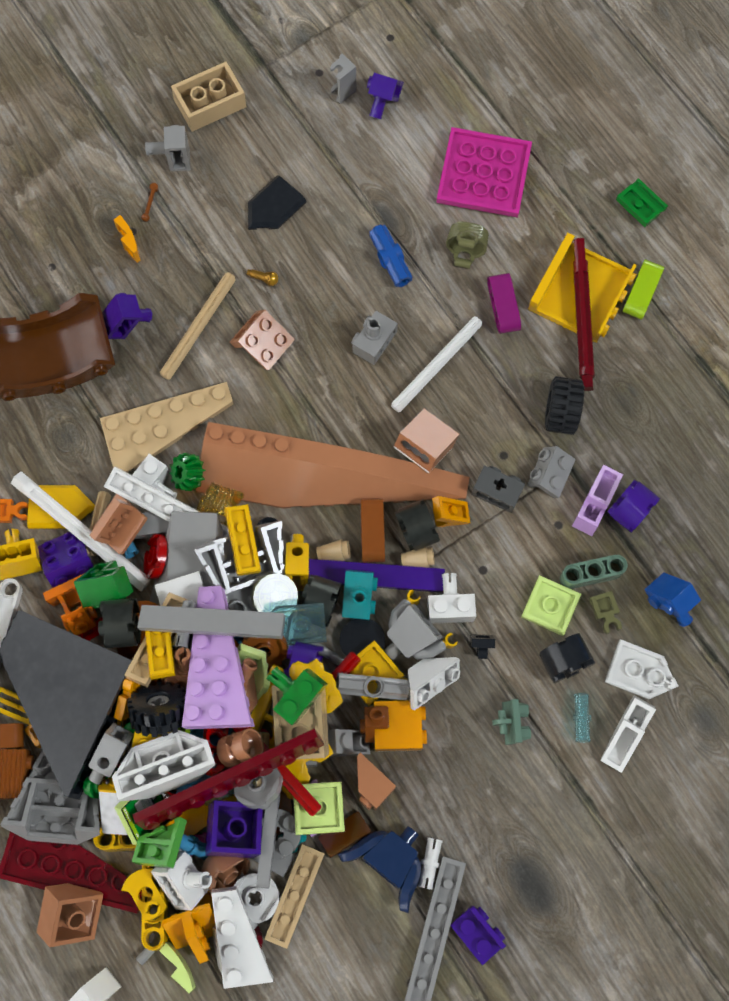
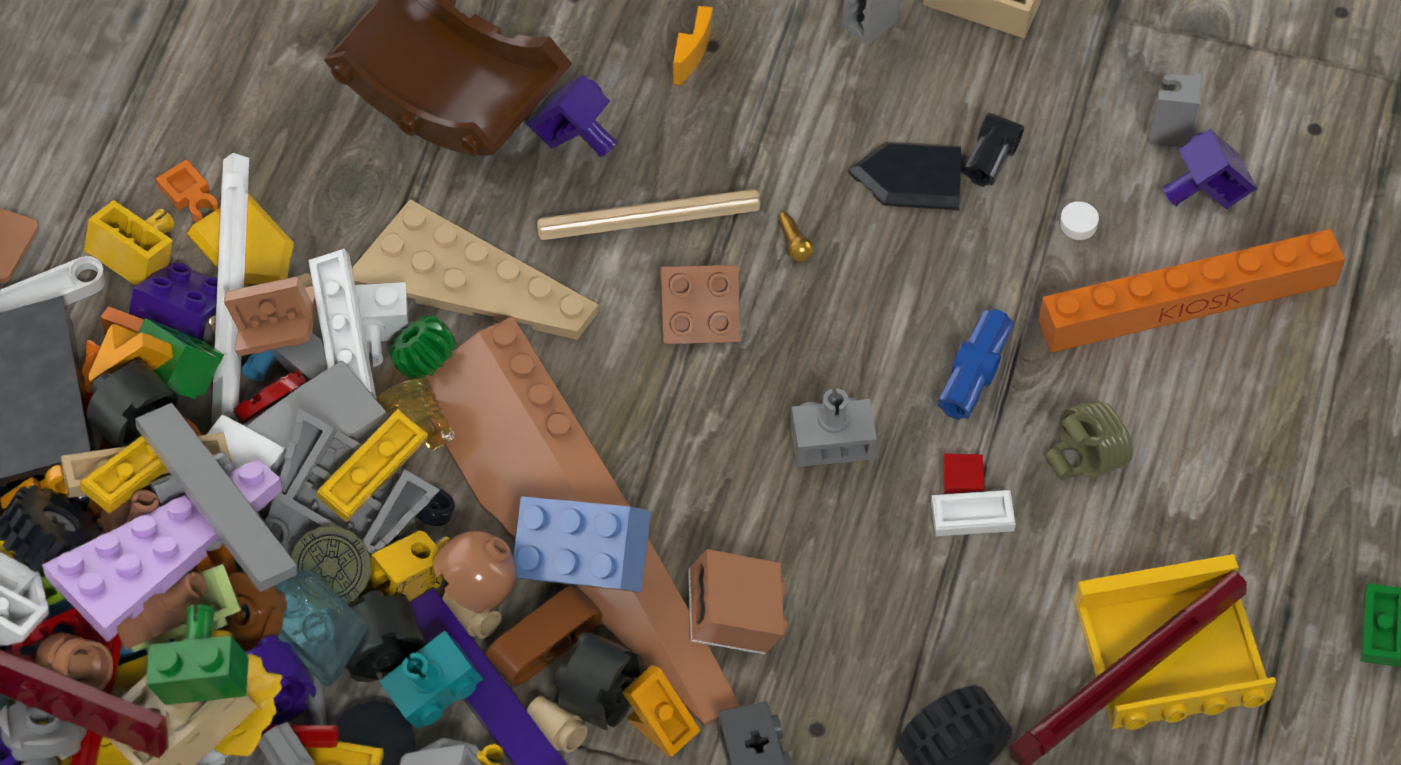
camera: 50 degrees right, 15 degrees down
dark orange hinge [141,183,158,222] -> none
white axle [391,316,482,412] -> none
dark pink plate [436,127,532,218] -> none
magenta beam [487,273,521,334] -> none
lime beam [622,259,665,320] -> none
none -> light orange slope [89,324,173,383]
none -> nougat cylinder [434,530,517,613]
none -> medium blue brick [513,496,651,592]
none -> white tile [931,490,1016,537]
none -> red tile [943,453,984,494]
none -> black piece [964,112,1024,187]
none -> orange brick [1038,229,1345,353]
none -> white tile [1060,201,1099,240]

